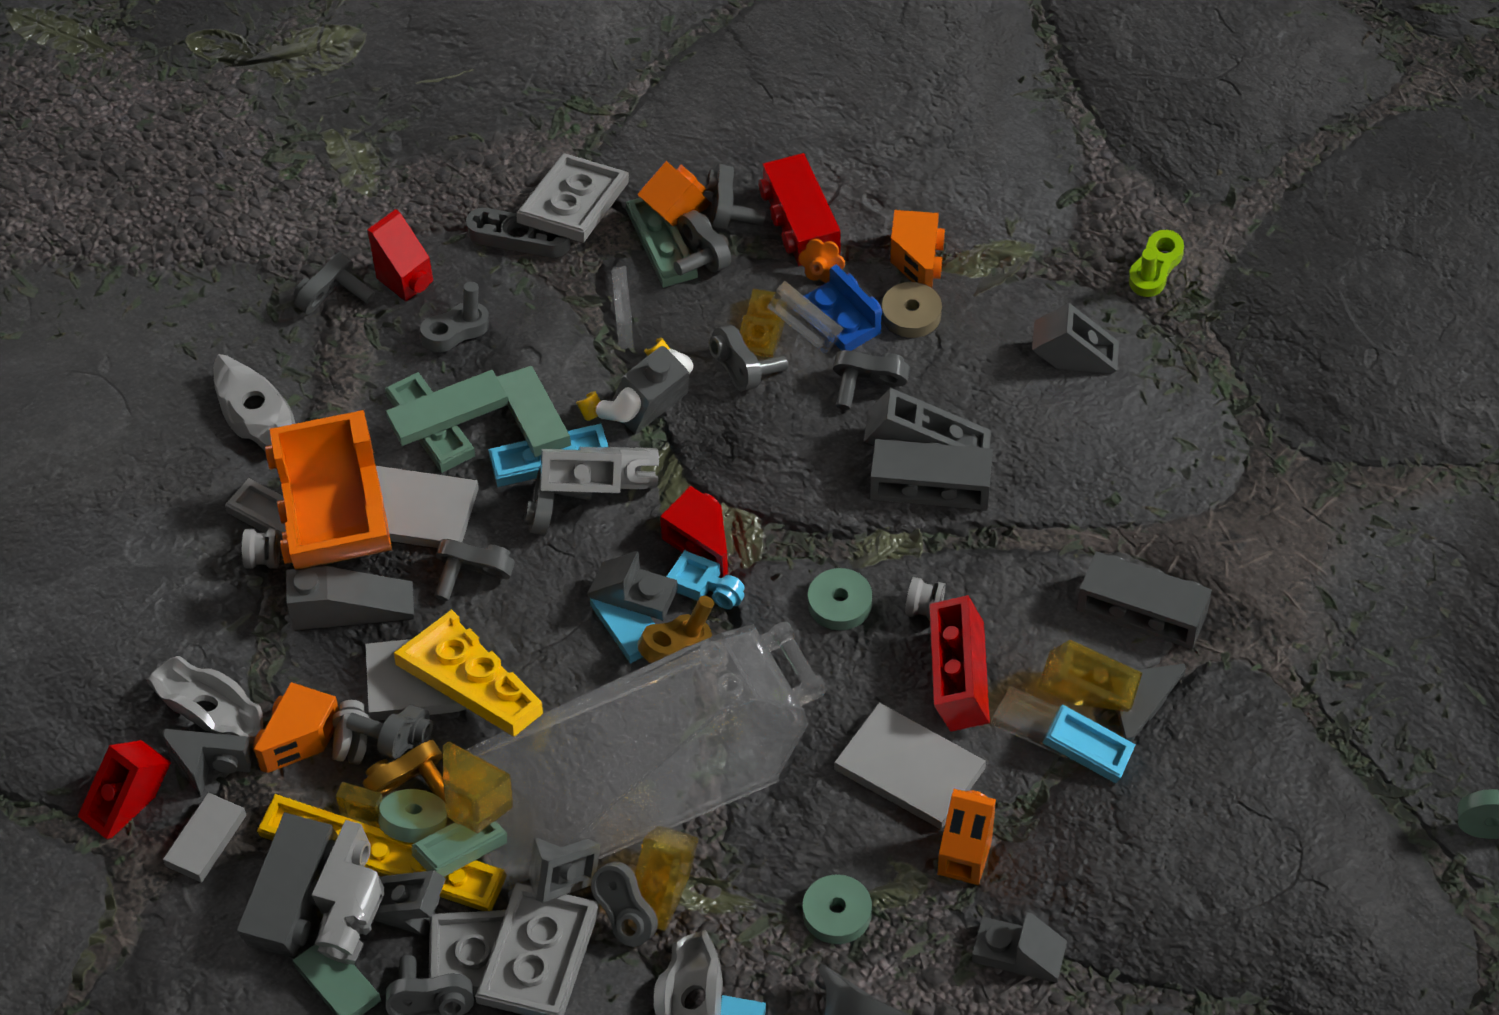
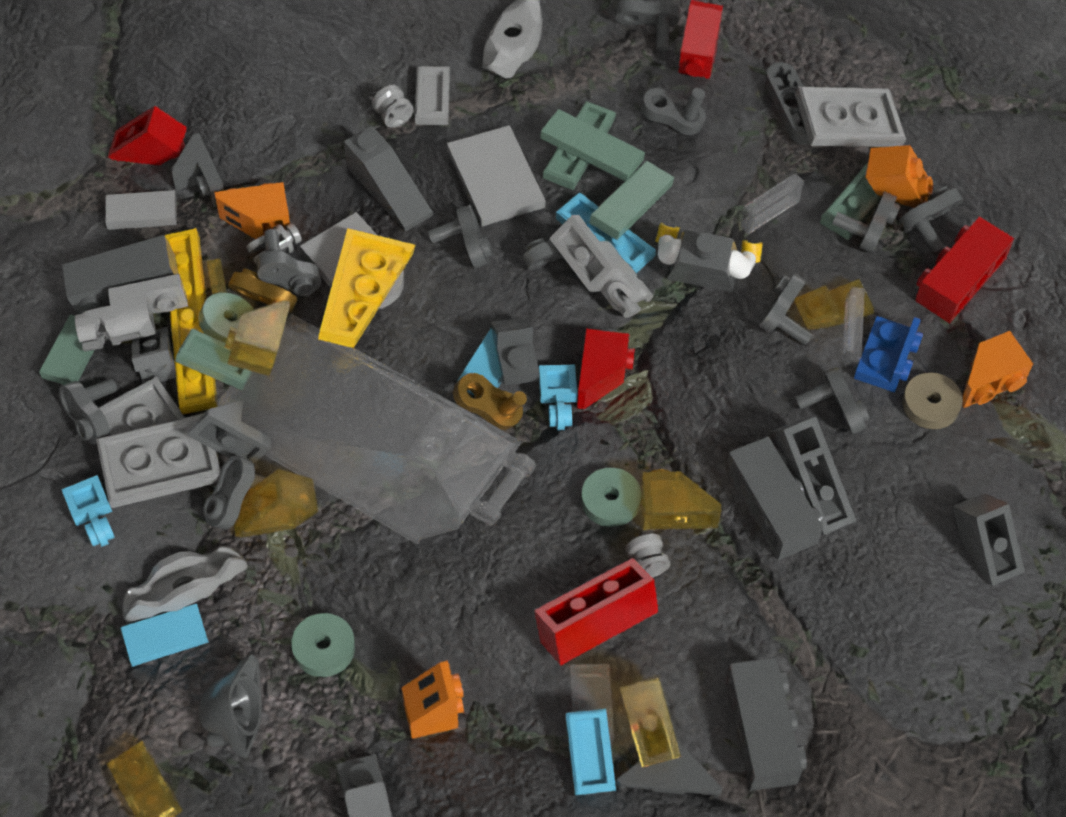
camera: 55 degrees right, 5 degrees up
light grey piece [147,656,264,748] -> none
orange cylinder [265,410,392,570] -> none
orange plant [799,239,845,283] -> none
light grey tile [834,703,986,830] -> none
none -> clear yellow slope [641,469,722,530]

